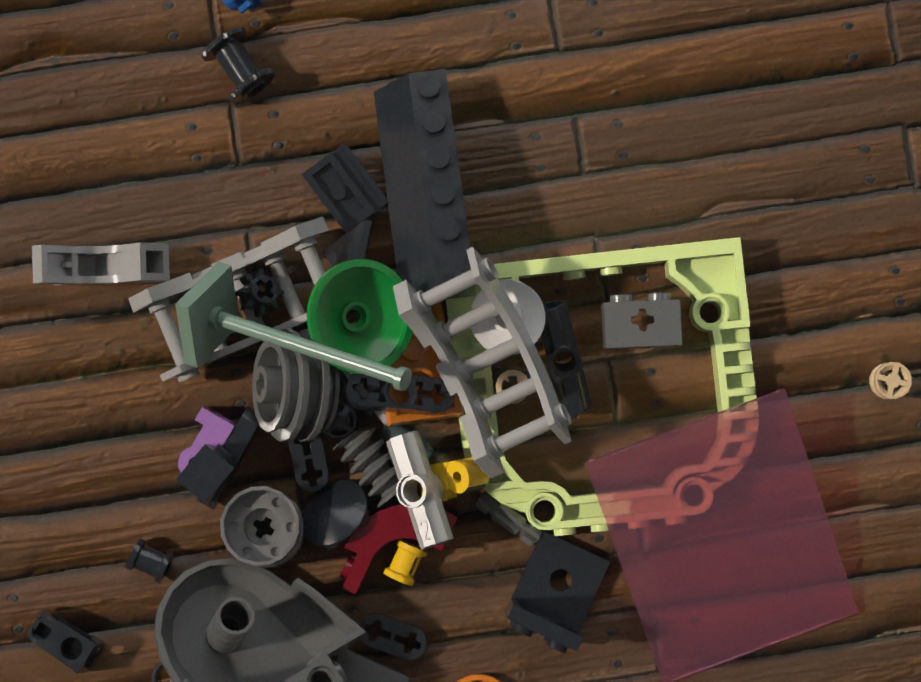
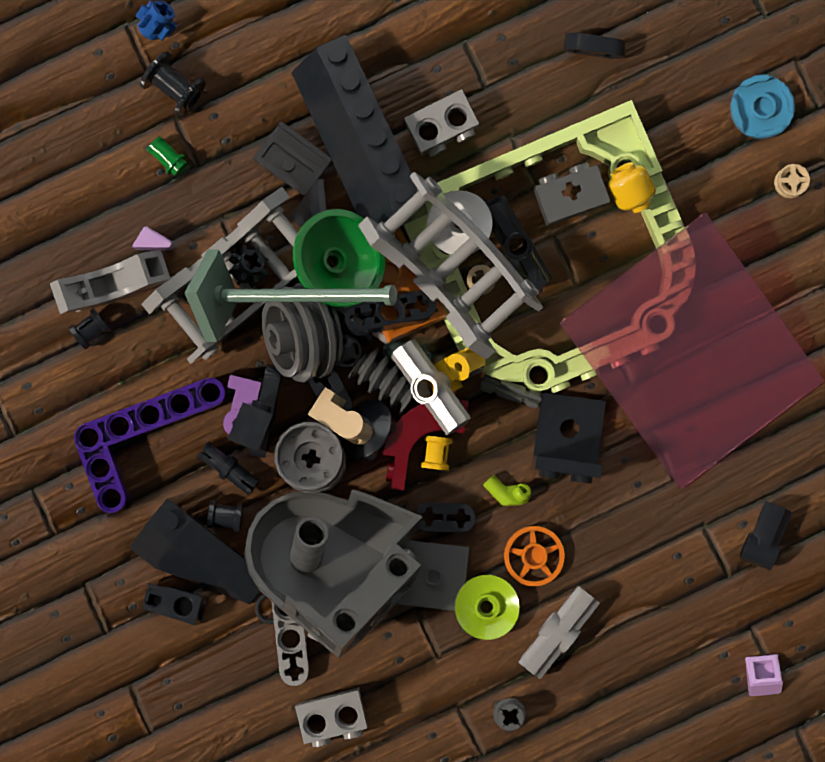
camera: 10 degrees left, 0 degrees up
none -> black bush [68,308,111,350]
none -> dark purple beam [74,378,227,513]
none -> black wedge [130,498,260,604]
none -> lavender slope [132,226,175,250]
none -> green pin [147,136,188,177]
none -> black pin [197,441,261,496]
none -> tan leg [308,387,373,445]
none -> light grey brick [404,89,479,158]
none -> lime arm [483,475,532,506]
none -> black beam [563,33,626,59]
none -> yellow head [608,162,656,213]
none -> dark azure tile [730,75,795,139]

